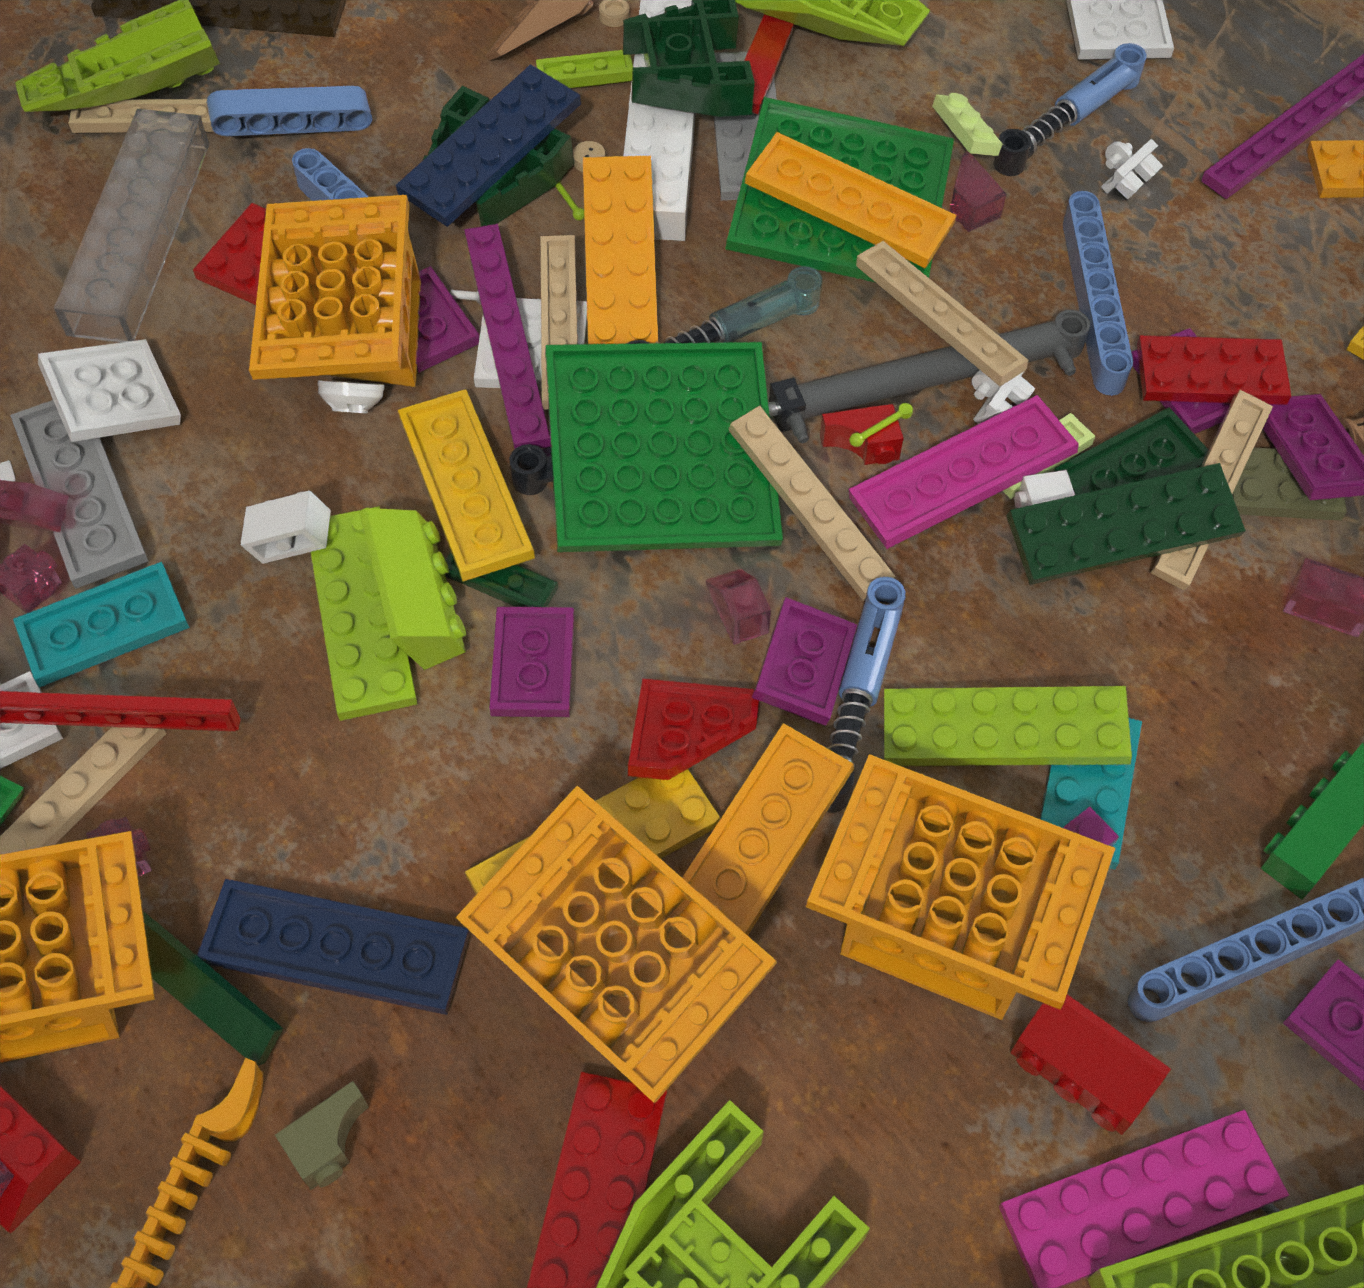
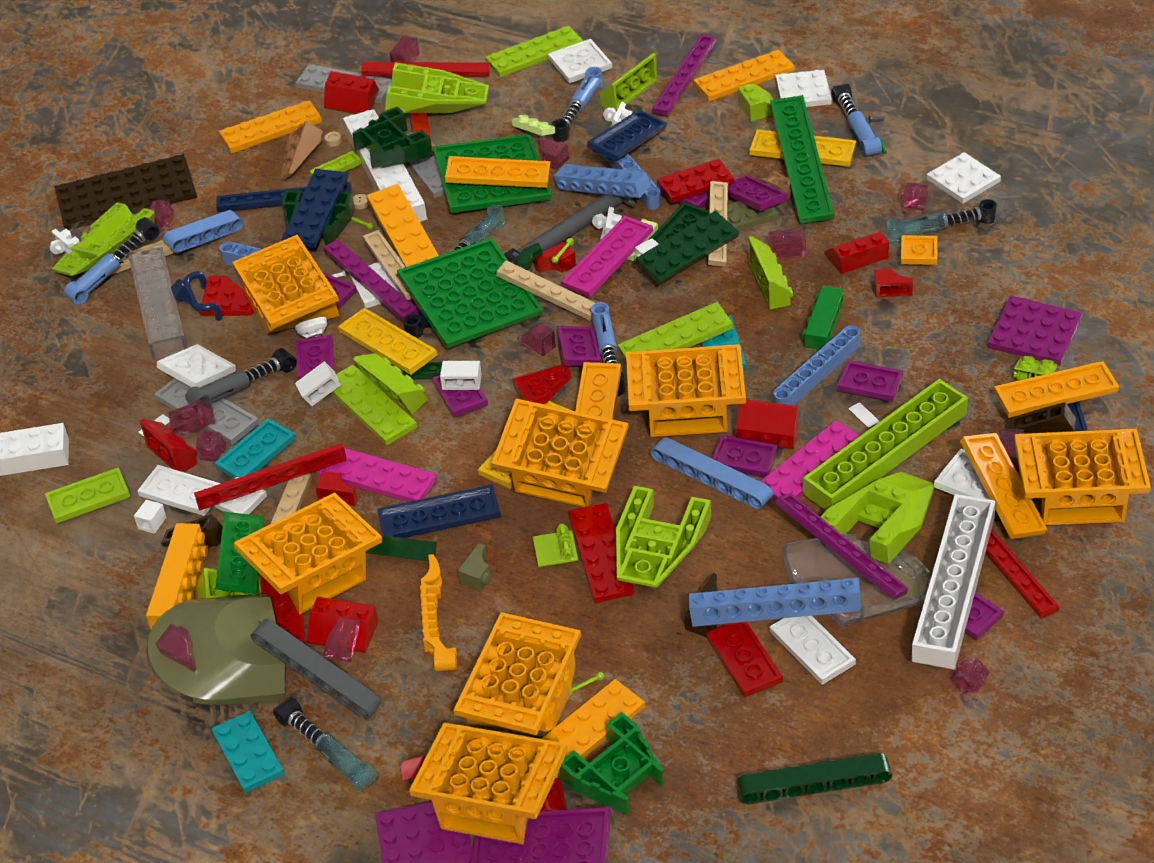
camera: 20 degrees left, 15 degrees down
tan plate [856,241,1028,386] -> none
none -> white hips [50,229,80,254]
none -> piece [64,217,160,305]
none -> clear pink brick [148,200,174,227]
none -> dark blue piece [171,271,223,321]
none -> piece [185,348,297,412]
none -> dark blue plate [216,182,352,212]
none -> magenta plate [296,335,335,380]
none -> dark pink plate [316,448,437,502]
none -> red arch [316,471,357,506]
none -> white brick [440,361,482,390]
none -> dark green arm [515,243,543,271]
none -> lime hinge [533,524,578,567]
none -> medium blue brick [554,164,651,198]
none -> dark blue plate [587,109,667,161]
none -> lime slope [600,53,657,111]
none -> medium blue beam [650,437,773,510]
none -> magenta plate [712,435,778,477]
none -> lime slope [748,236,793,310]
none -> white sticker [849,403,880,427]

